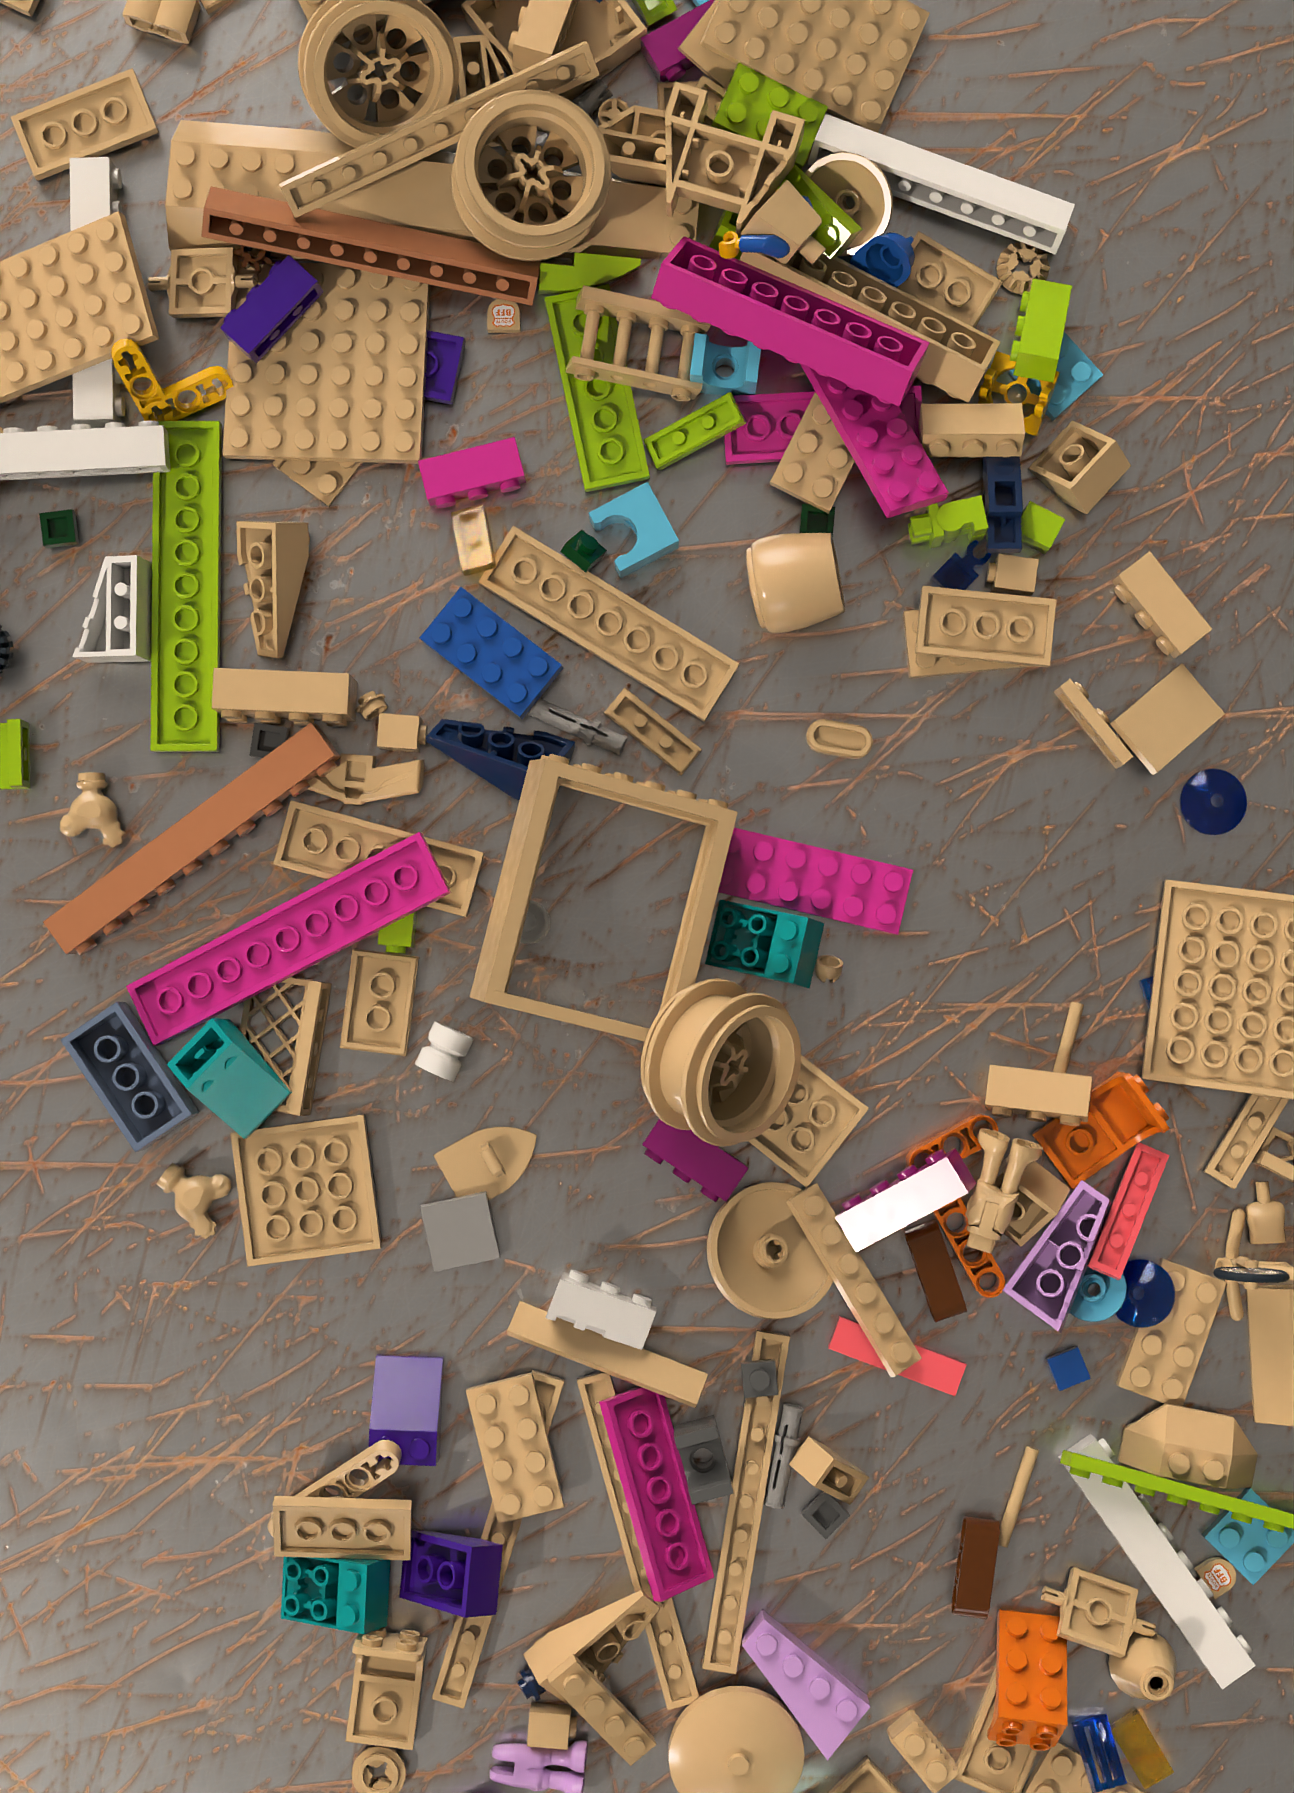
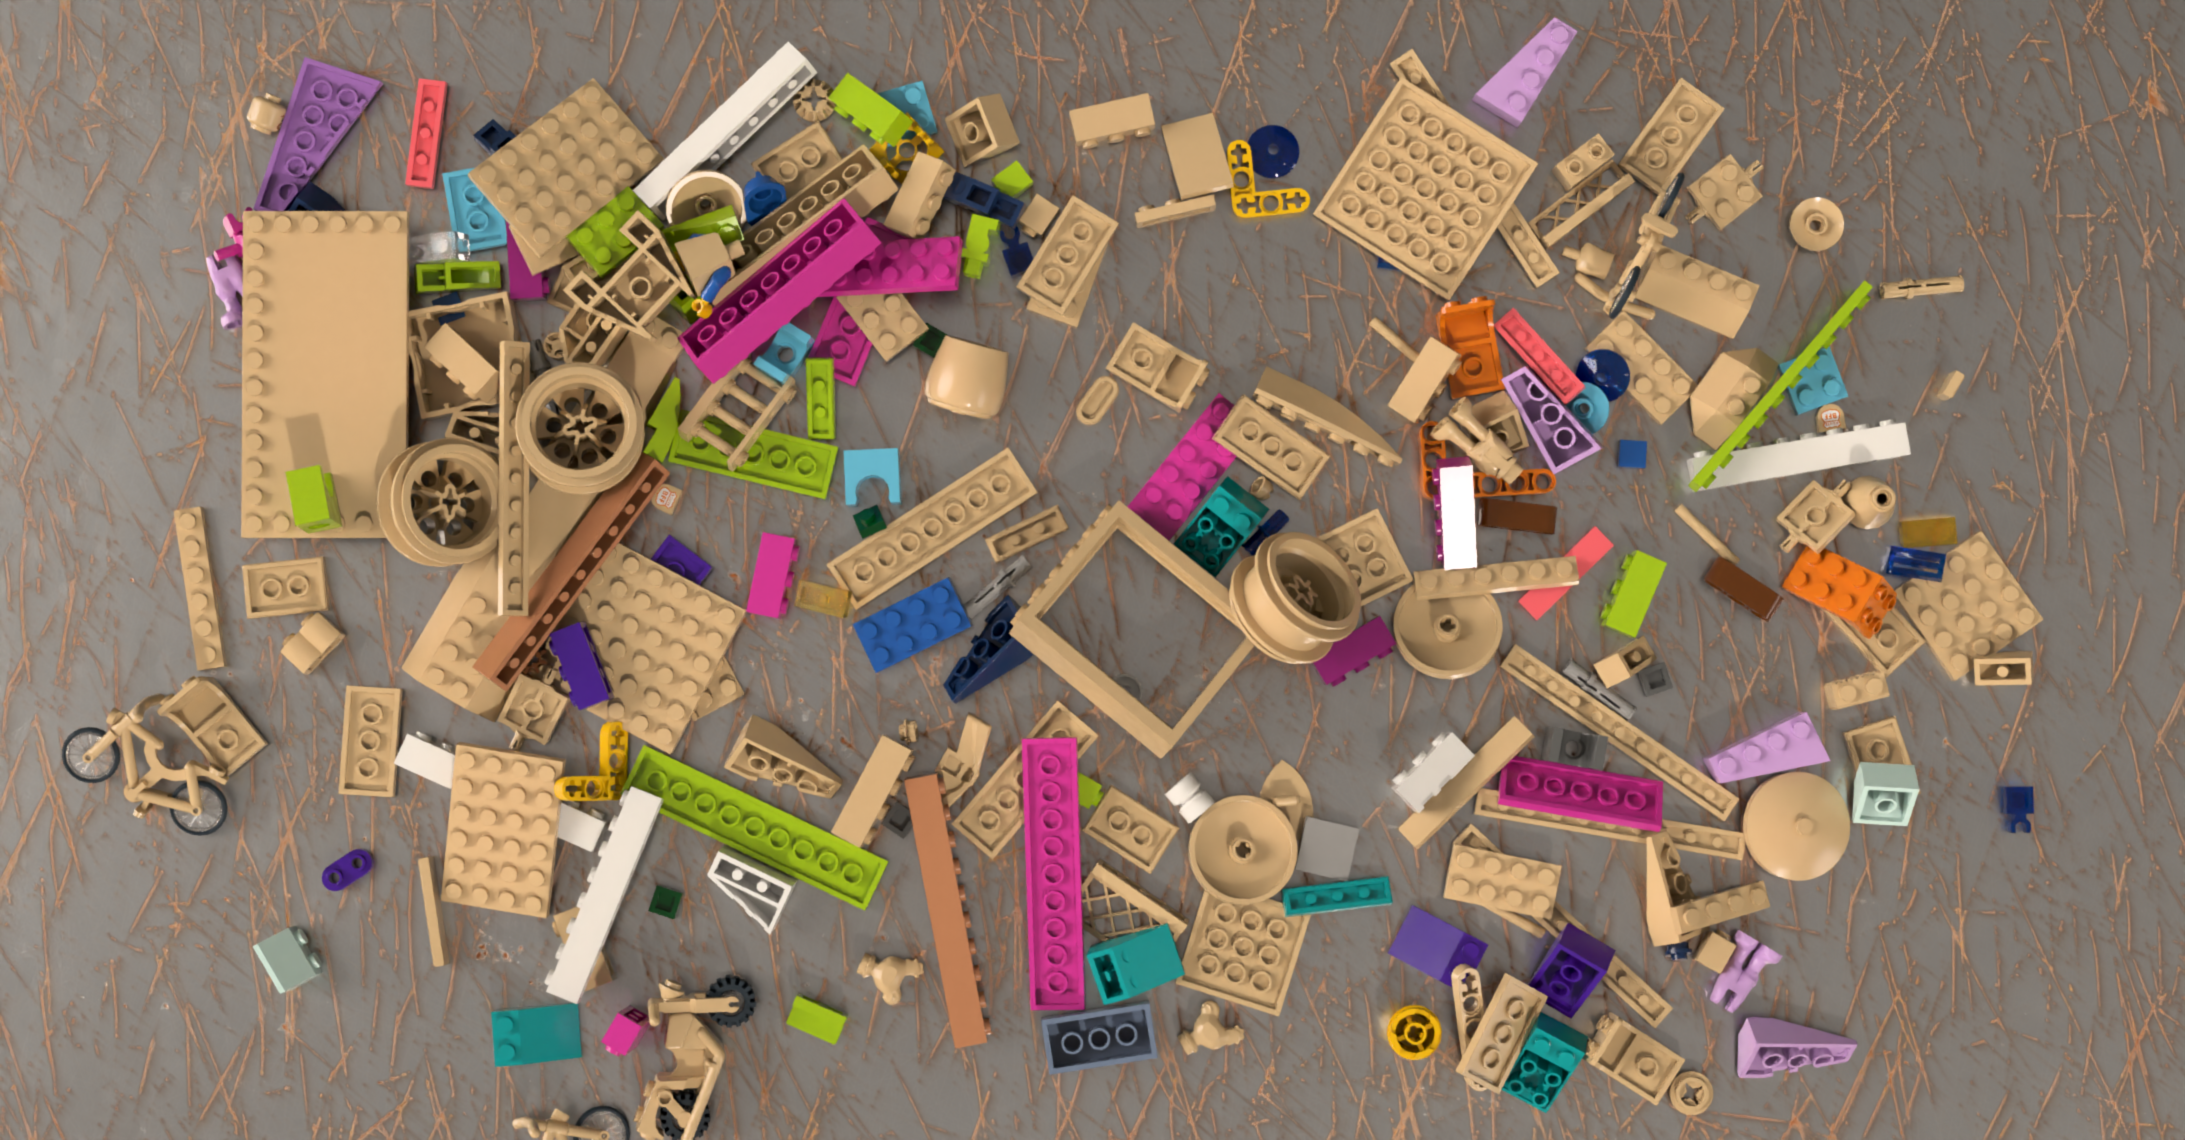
camera: 75 degrees left, 0 degrees up
tan brick [377,713,428,753] -> none
dark grey plate [741,1359,778,1398] -> none
none -> tan bracket [1106,322,1210,413]
none -> tan dish [1188,795,1298,905]
none -> tan tile [1212,394,1330,500]
none -> yellow beam [1226,140,1310,219]
none -> clear blue axle [1242,509,1290,556]
none -> tan wedge [1252,366,1402,468]
none -> teal tile [1281,876,1393,917]
none -> yellow cone [1387,1005,1442,1060]
none -> tan bar [1481,905,1546,939]
none -> lime brick [1600,550,1667,638]

